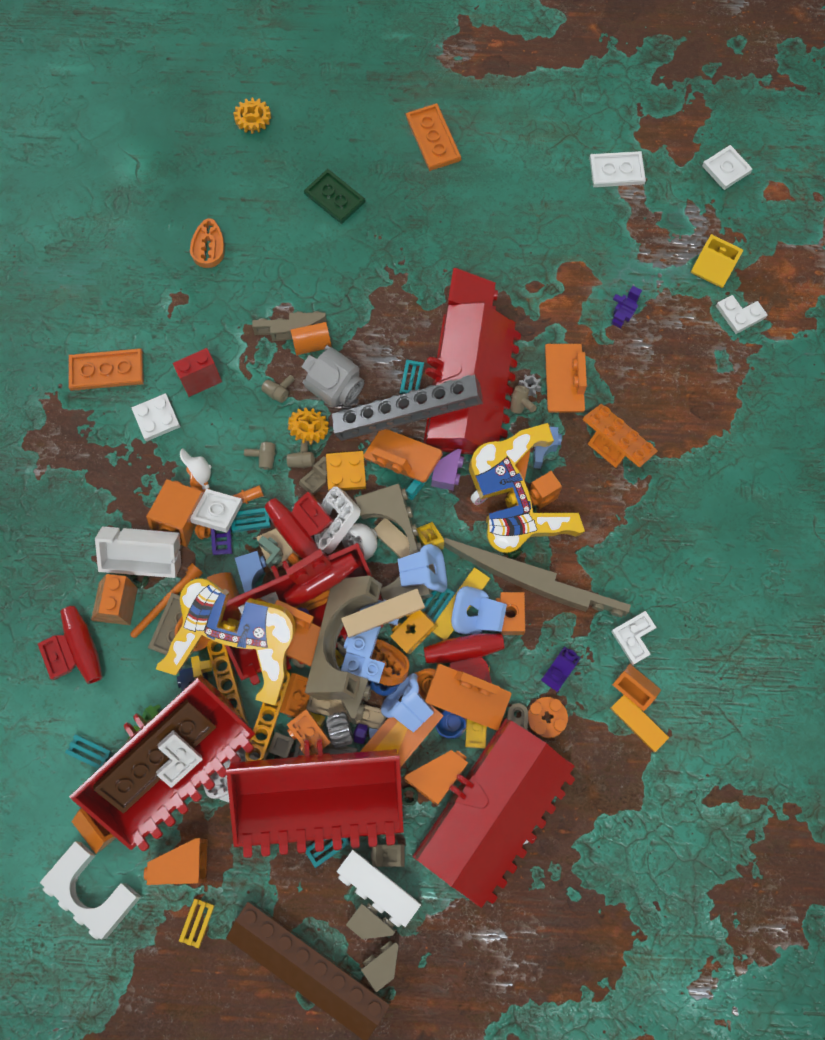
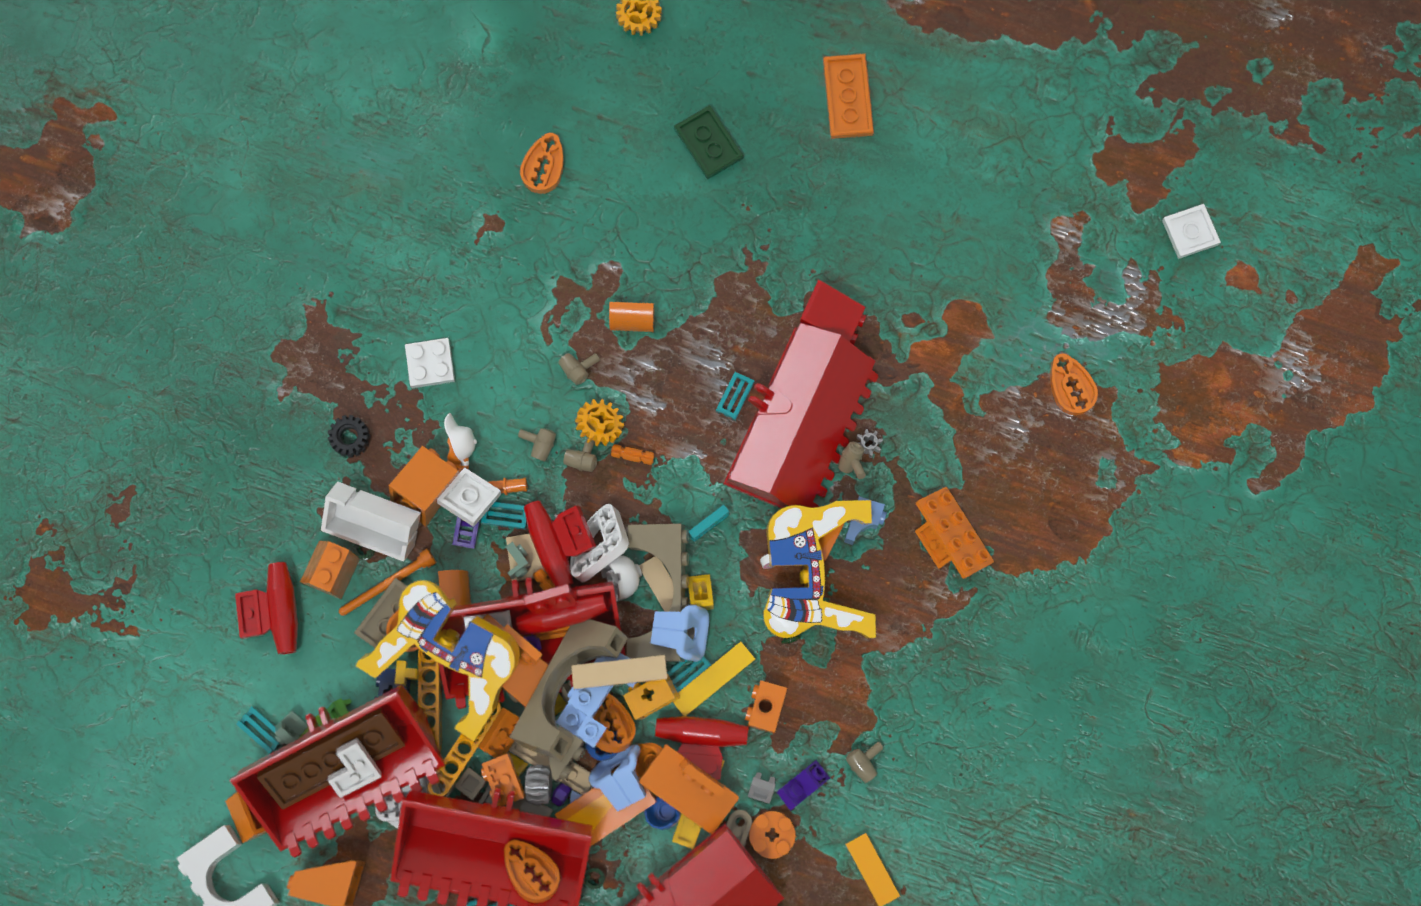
camera: 15 degrees right, 5 degrees up
orange tile [69,349,144,391] -> none
red slope [172,348,222,397] -> none
orange plate [195,525,211,539] -> none
medium blue arch [235,551,267,592] -> none
dark tan slope [252,311,327,341] -> none
dark tan slope [299,456,327,495] -> none
light grey piece [302,345,364,407] -> none
light orange plate [326,451,366,491] -> none
dark grey brick [332,375,483,441] -> none
orange bracket [364,429,443,482] -> none
orange slope [404,750,468,807] -> none
medium lavender slope [431,449,464,491] -> none
dark tan slope [444,538,631,617] -> none
light blue piece [451,586,507,635] -> none
orange brick [529,471,562,510] -> none
orange bracket [545,344,587,413] -> none
white tile [589,151,646,187] -> none
dark purple piece [611,286,642,329] -> none
white plate [611,611,656,665] -> none
orange brick [612,664,661,711] -> none
yellow slope [690,234,743,288] -> none
white plate [716,295,768,334] -> none
none -> sand green bracket [274,711,308,746]
none -> black tyre [328,415,371,458]
none -> orange piece [504,840,560,903]
none -> orange axle [611,444,654,465]
none -> light grey tile [747,772,776,804]
none -> dark tan piece [846,742,884,783]
none -> orange piece [1050,353,1098,415]

